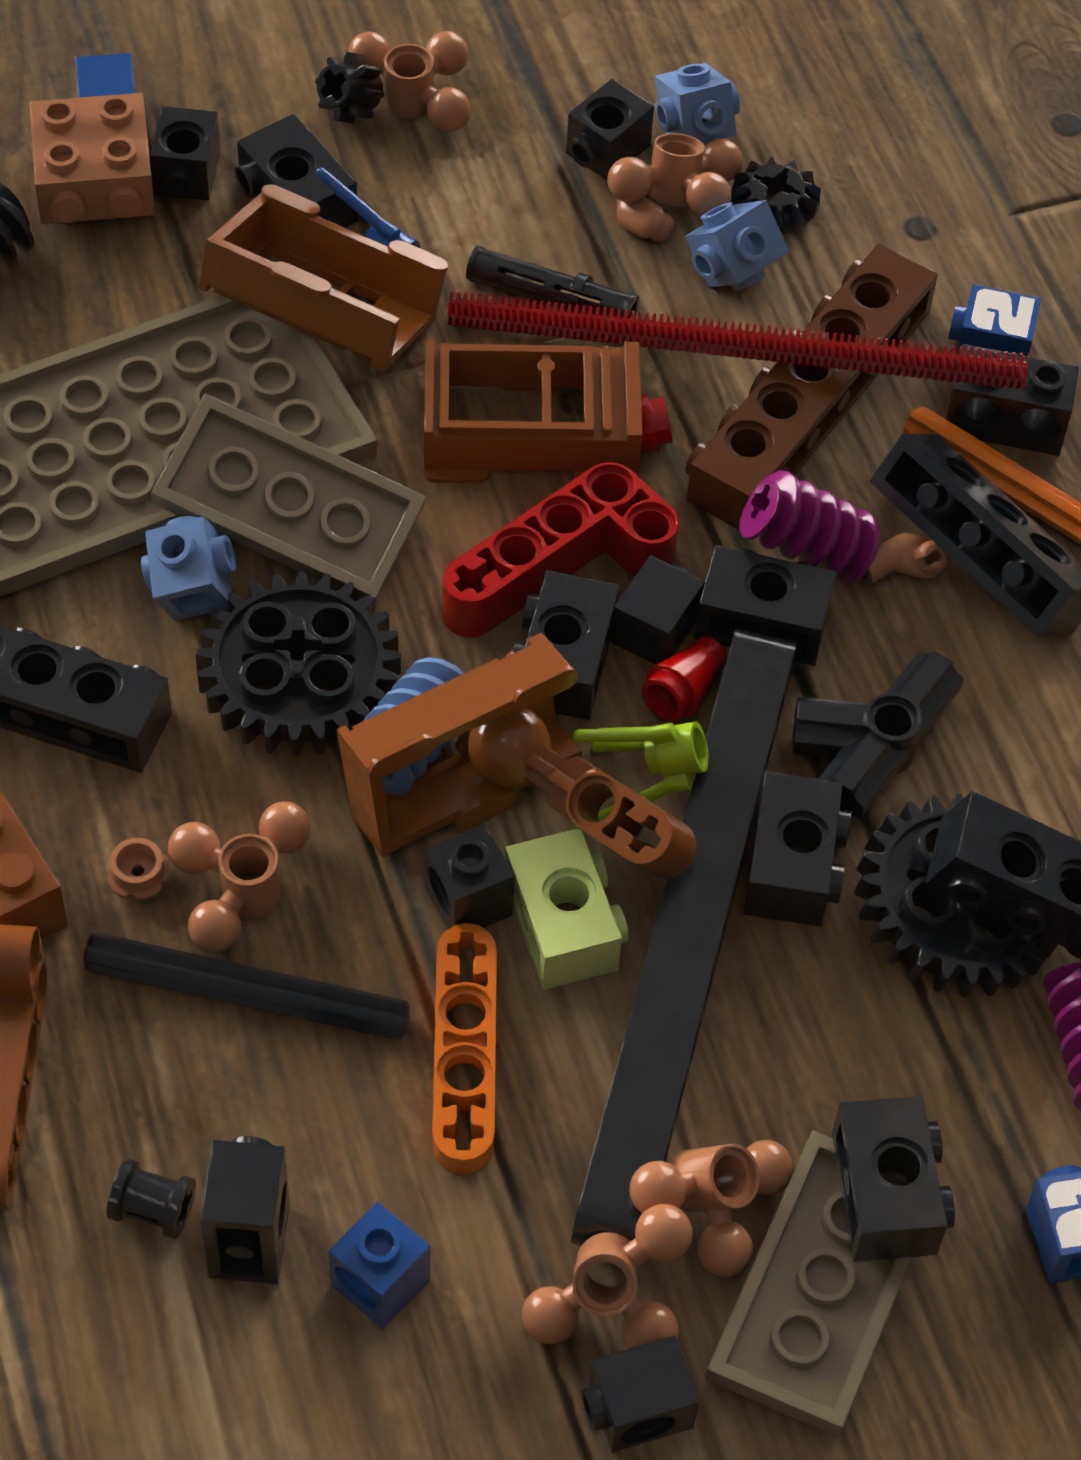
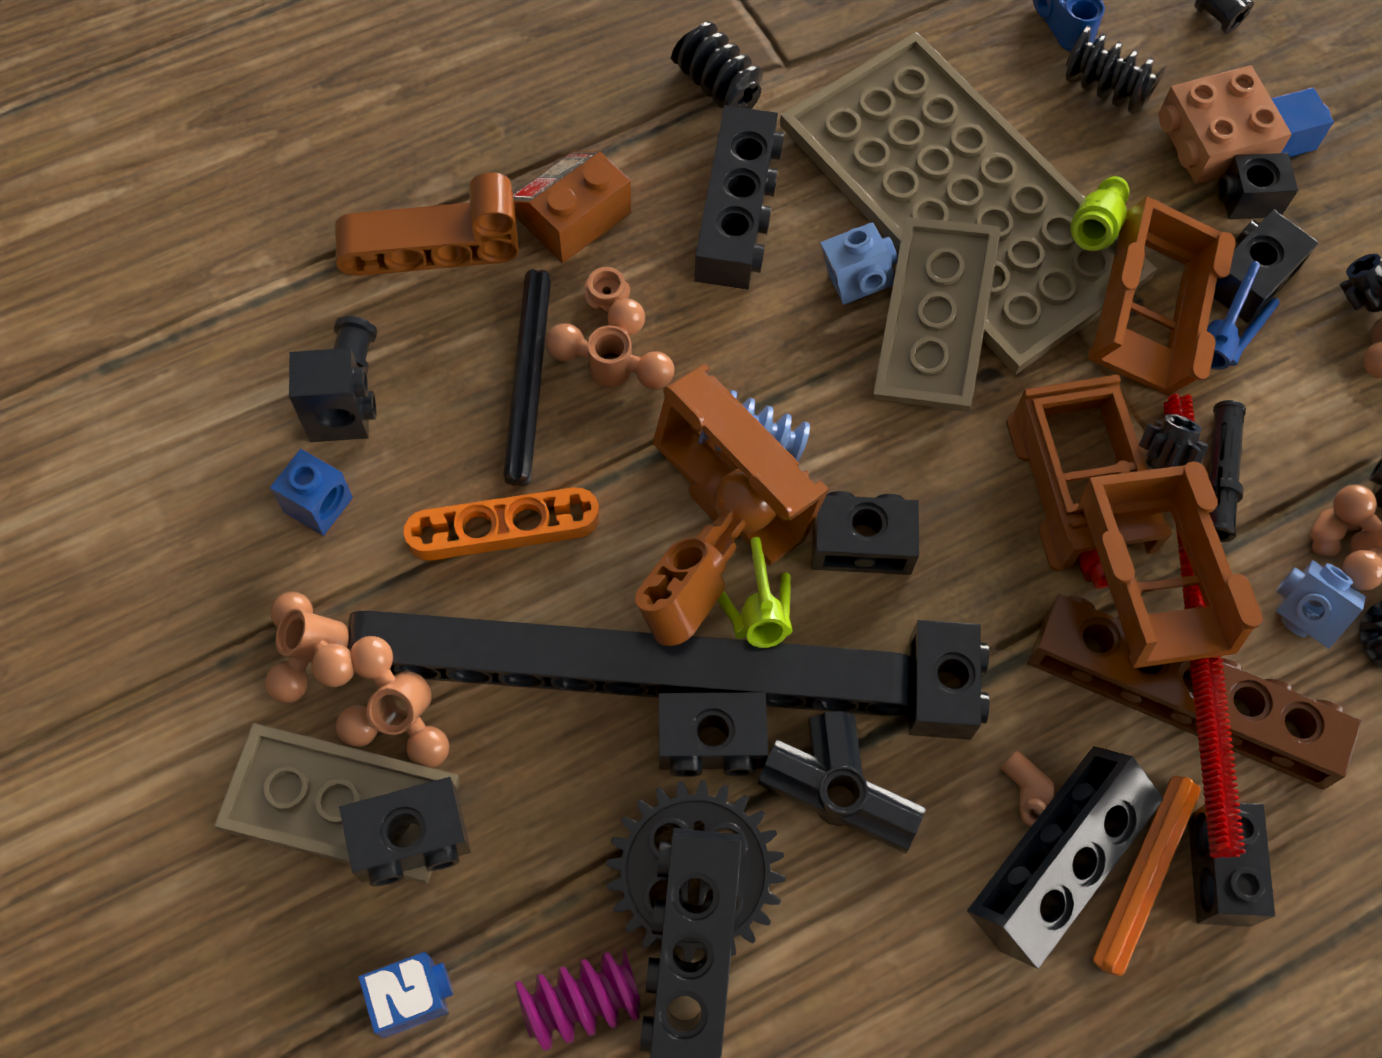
camera: 80 degrees right, 10 degrees up
black gear [195,571,401,756] -> none
black brick [425,824,515,929] -> none
red beam [442,462,679,638] -> none
yellowish green brick [505,828,629,990] -> none
black brick [581,1336,699,1453] -> none
black brick [611,555,705,665] -> none
red cone [642,637,727,721] -> none
magenta piece [739,470,880,585] -> none
brick [948,284,1041,356] -> none
none -> lime piece [1070,176,1130,251]
none -> dark orange piece [1079,462,1263,668]
none -> black gear [1139,414,1209,469]

